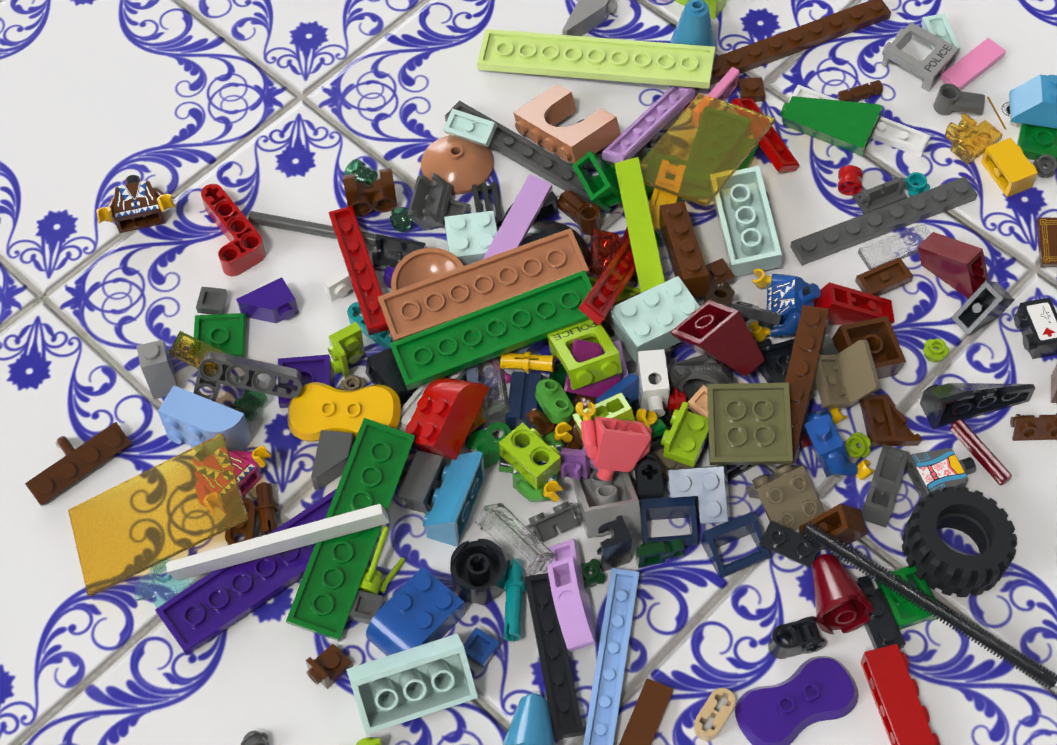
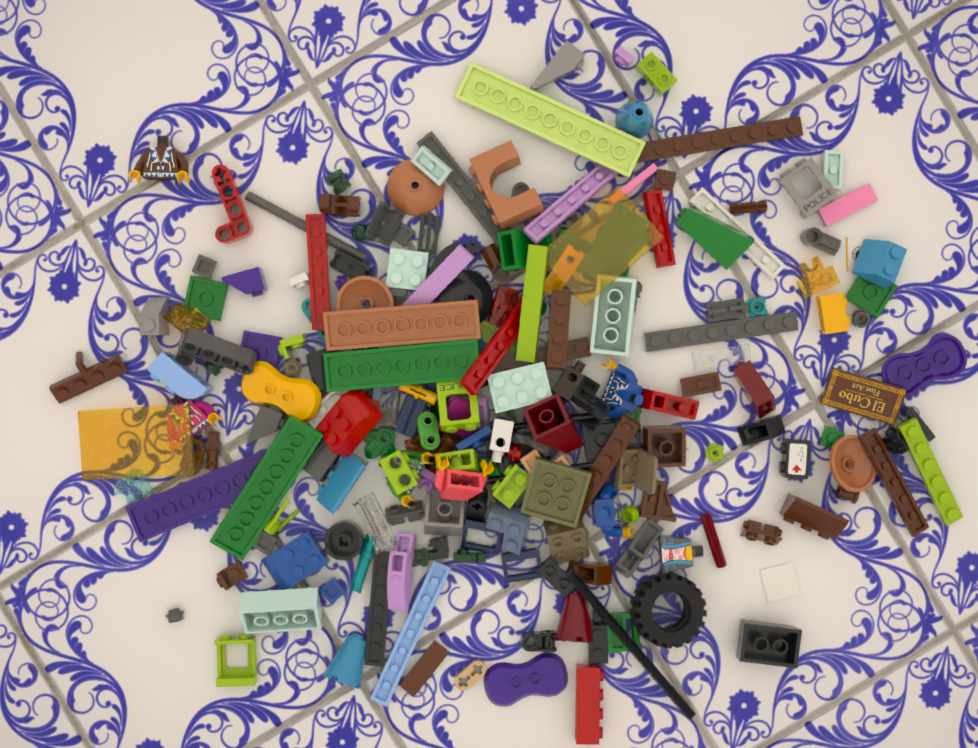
camera: 10 degrees right, 30 degrees up
white tile [166,504,390,581] -> none
red wheel [838,165,863,196] -> none
black wedge [920,383,1035,430] -> none

